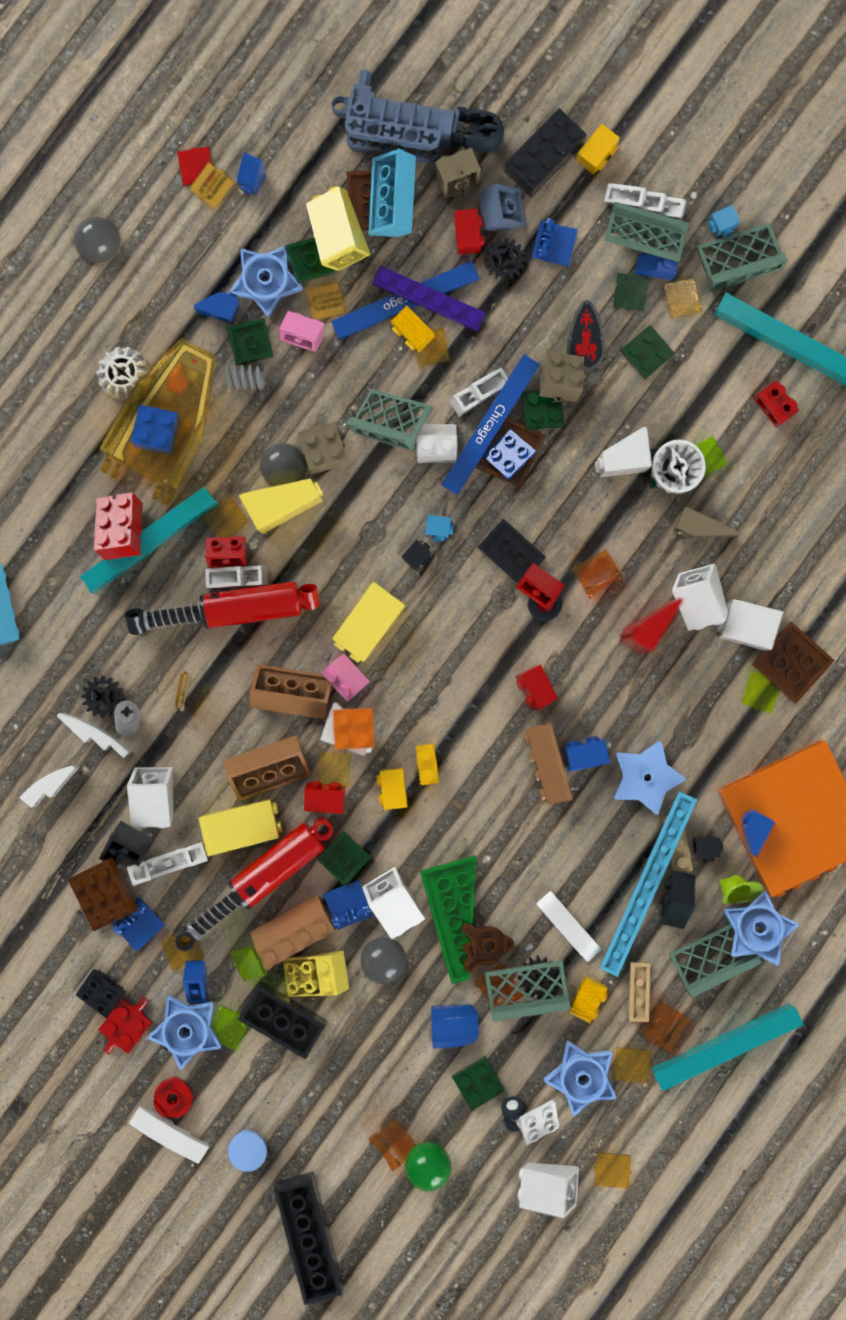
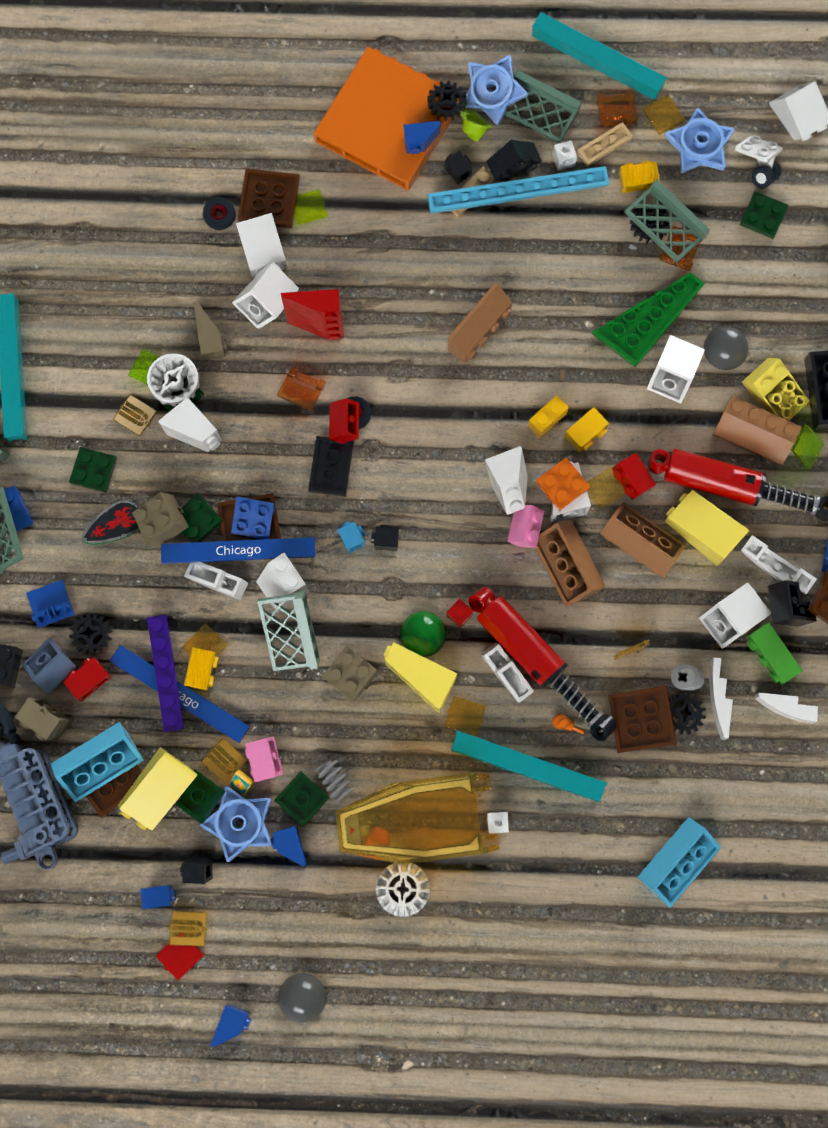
camera: 125 degrees left, 10 degrees down
piece [94,492,143,560] -> none
blue brick [131,404,181,455] -> none
red brick [205,536,248,568] -> none
dark grey piece [260,443,306,487] -> none
dark green plate [316,830,372,886] -> none
blue hinge [323,880,373,930] -> none
light yellow slope [332,581,405,663] -> none
blue slope [431,1004,479,1049] -> none
reddish brown tile [462,923,514,973] -> none
red brick [515,664,558,711] -> none
white slope [536,891,602,962] -> none
blue brick [563,736,610,773] -> none
clear yellow piece [594,1152,632,1188] -> none
clear green piece [613,273,649,311] -> none
light blue plate [614,741,686,815] -> none
clear yellow piece [664,278,702,318] -> none
red brick [753,380,800,428] -> none
none -> piece [113,394,157,437]
none -> black brick [180,858,213,884]
none -> black bush [203,197,236,230]
none -> blue slope [210,1004,251,1047]
none -> yellow tile [229,769,254,796]
none -> green piece [400,611,446,657]
none -> black gear [427,81,467,121]
none -> red brick [446,598,474,629]
none -> white slope [485,446,528,515]
none -> white brick [487,812,509,834]
none -> white brick [552,140,577,171]
none -> orange piece [552,713,585,734]
none -> reddish brown plate [609,686,677,753]
none -> bright green brick [746,622,803,686]

